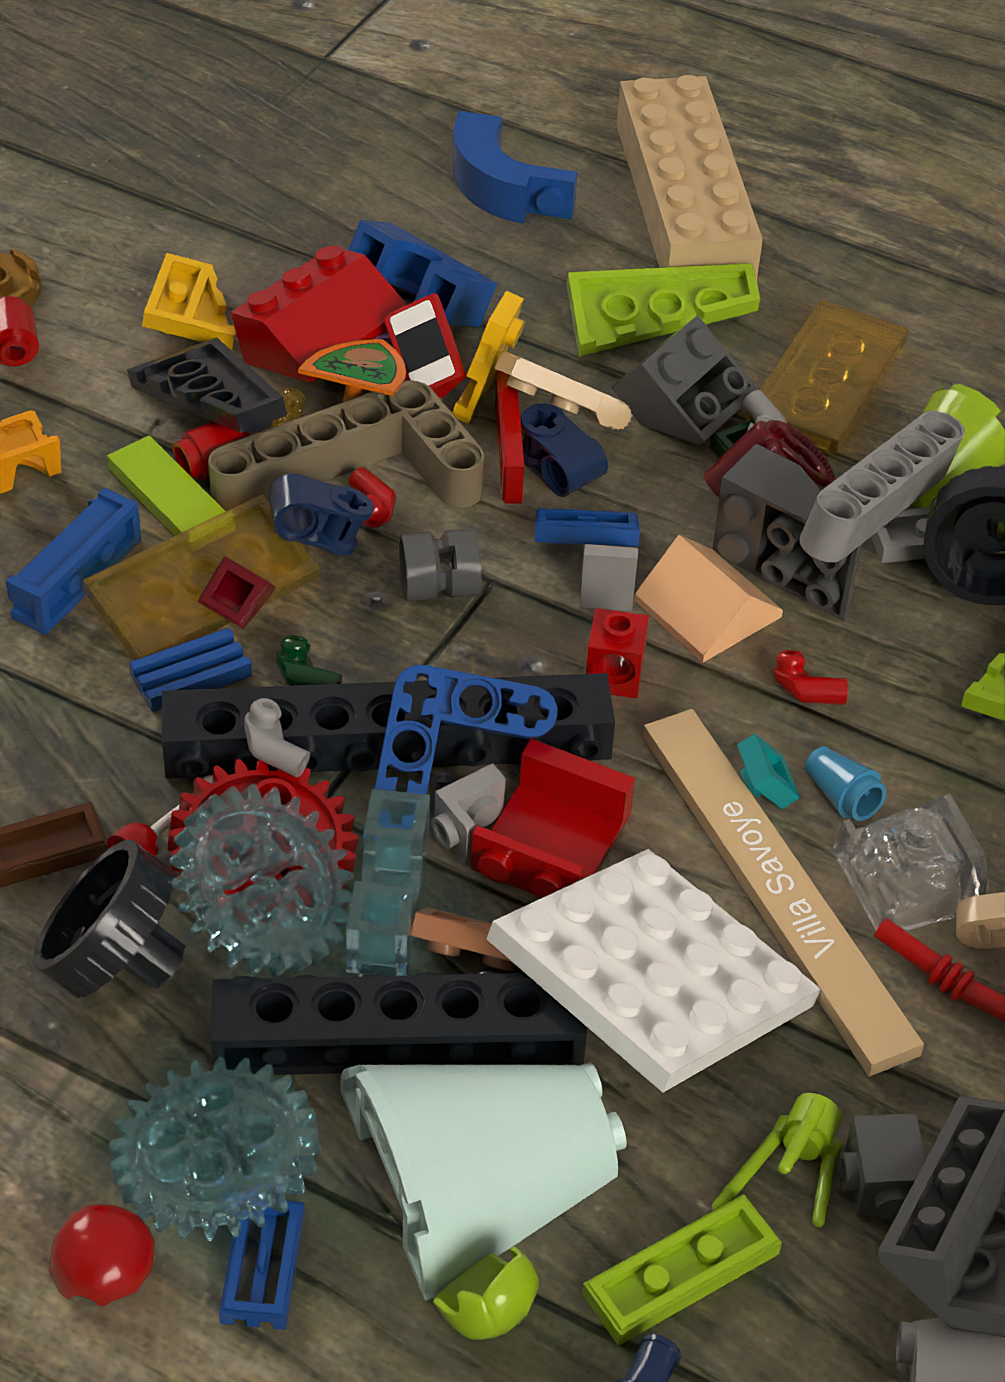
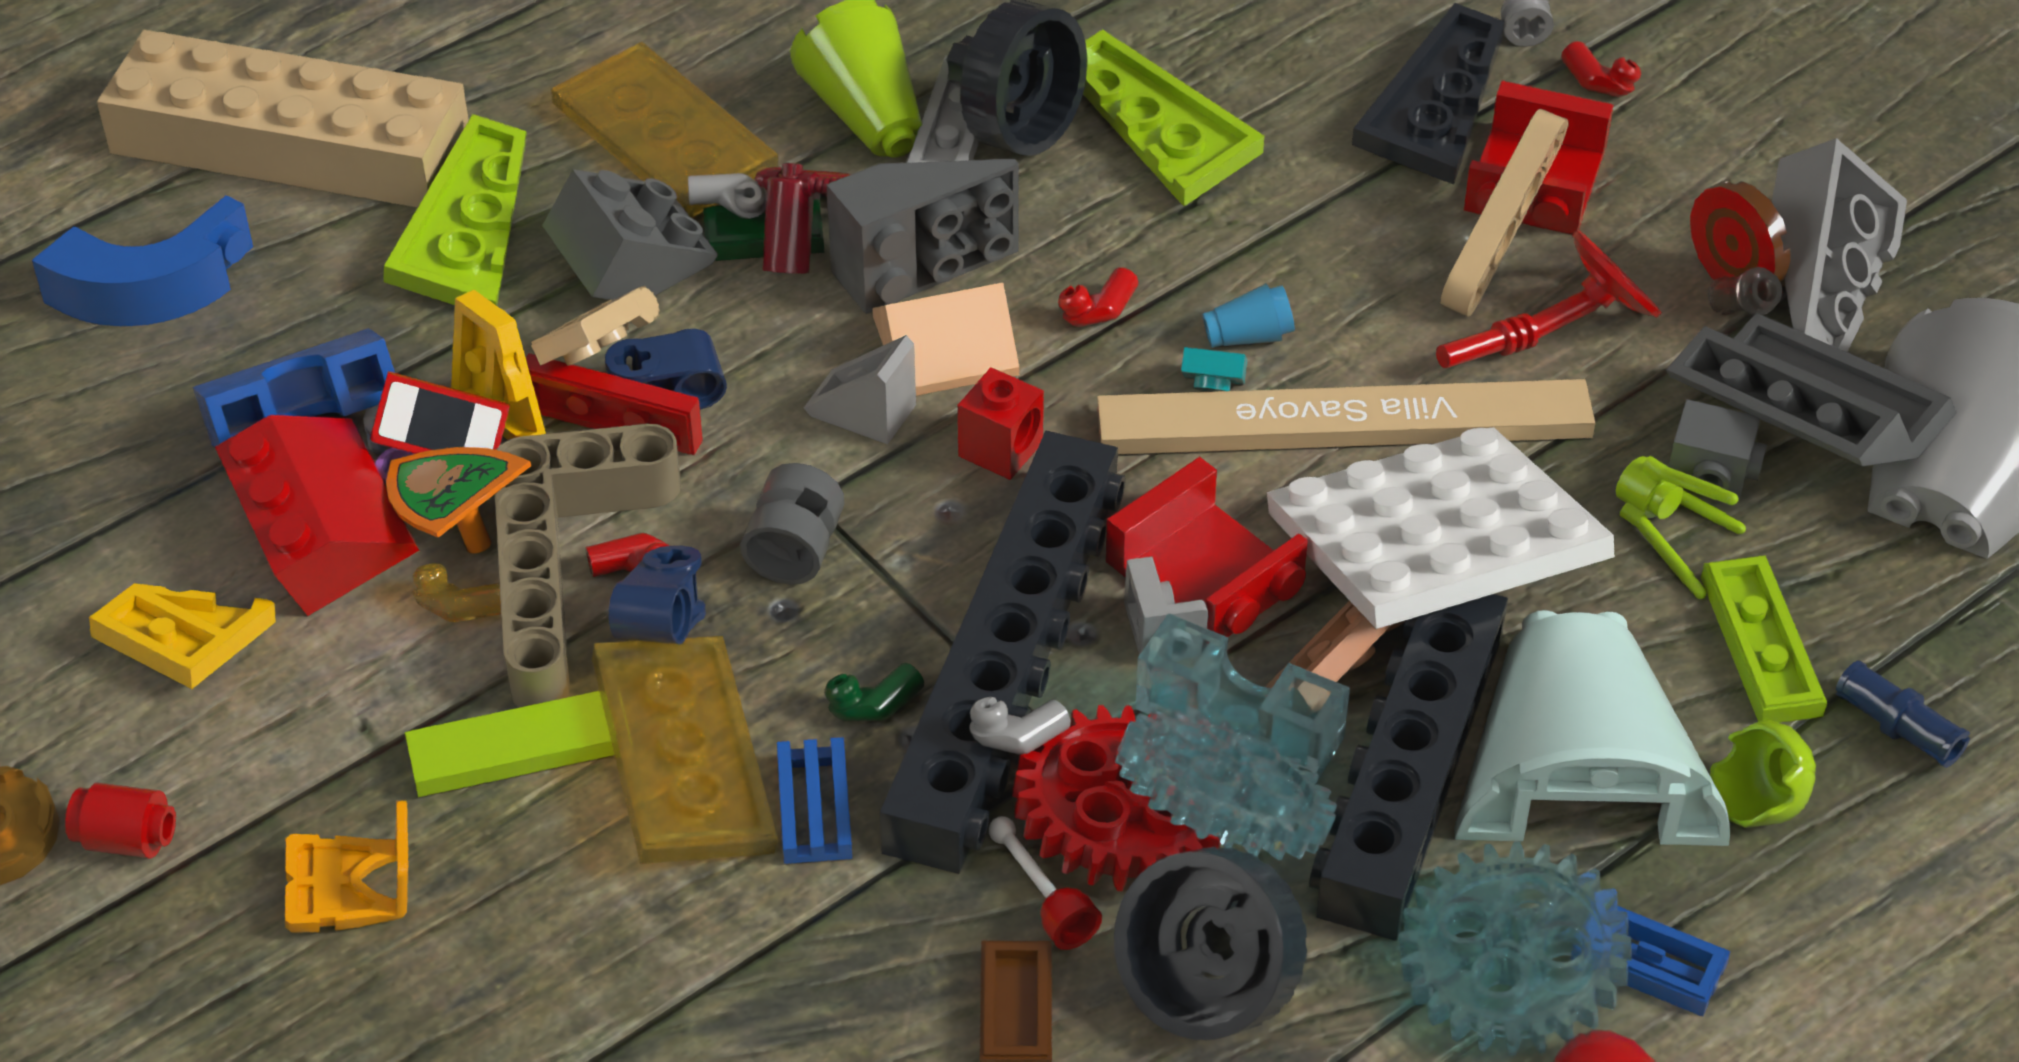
camera: 65 degrees left, 0 degrees up
blue container [6,487,142,635] -> none
black wing [127,337,288,433] -> none
red brick [173,421,250,480] -> none
dark red slope [197,556,276,629] -> none
blue beam [373,665,557,829] -> none
blue tile [535,508,640,547] -> none
light grey beam [800,411,965,562] -> none
clear brick [832,794,988,931] -> none

